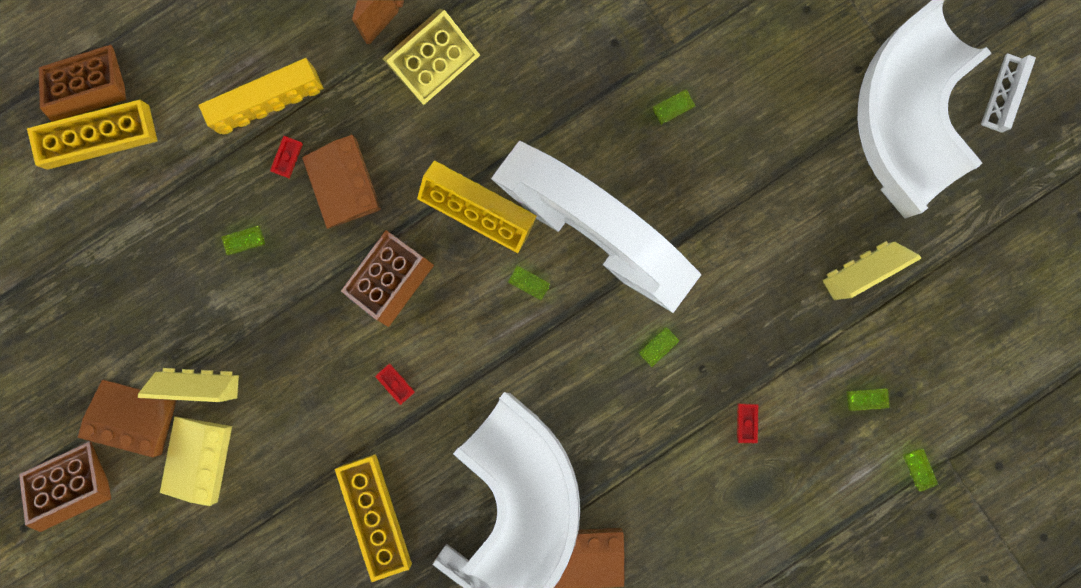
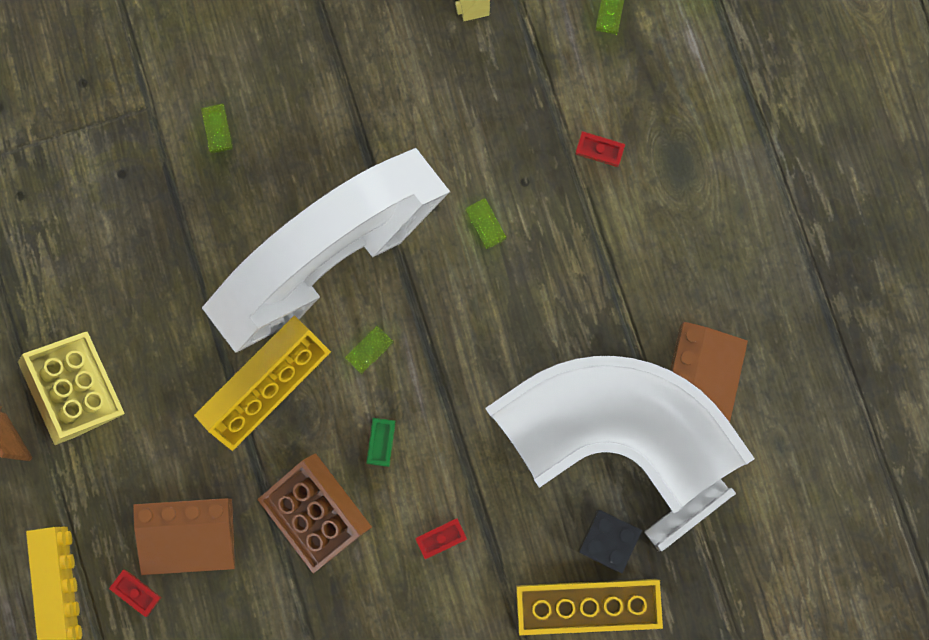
camera: 70 degrees left, 5 degrees down
none -> green tile [366,418,396,467]
none -> black brick [578,510,642,573]

